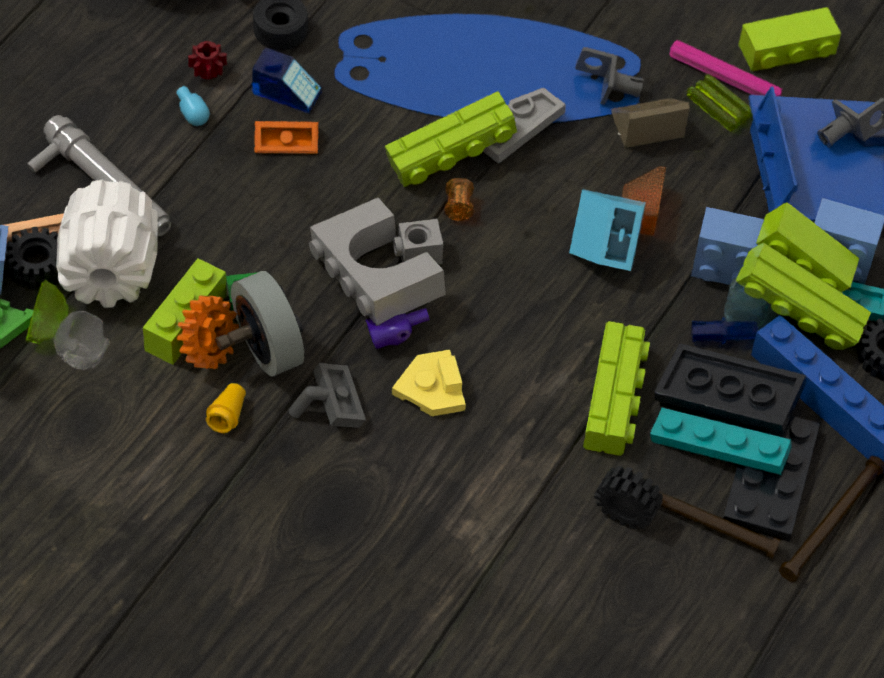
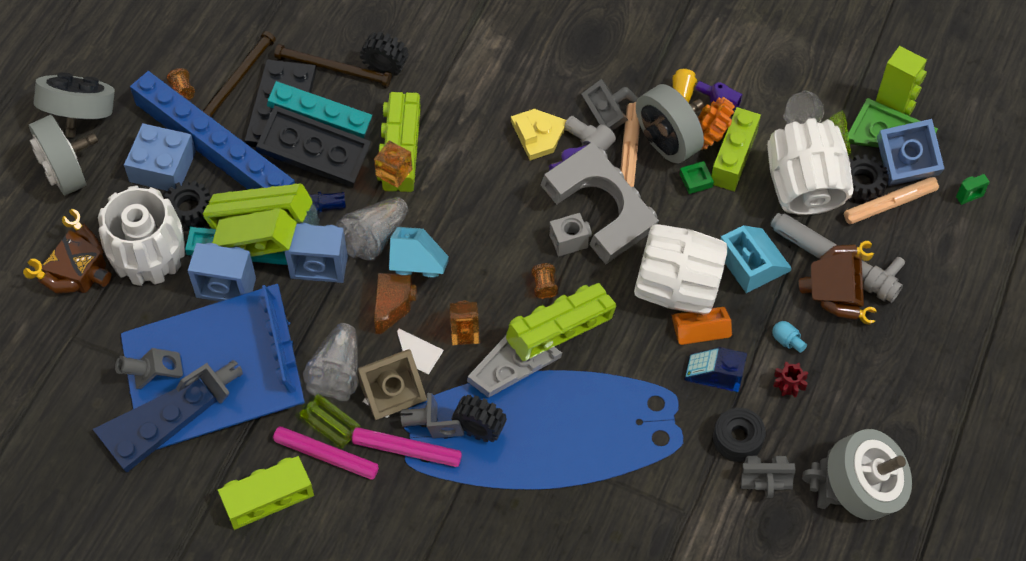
camera: 175 degrees right, 5 degrees up
none -> clear cone [303,323,359,401]
none -> clear cone [336,197,409,261]
none -> dark pink axle [352,427,462,467]
none -> clear orange brick [374,140,413,188]
none -> white sticker [397,329,444,374]
none -> clear orange slope [449,301,479,345]
none -> black tyre [451,395,507,442]
none -> light grey pin [564,116,616,151]
none -> light nougat axle [620,102,640,187]
none -> white wheel [634,224,727,314]
none -> dark purple piece [695,81,743,115]
none -> medium azure slope [720,225,792,293]
none -> reddish brown torso [799,241,877,325]

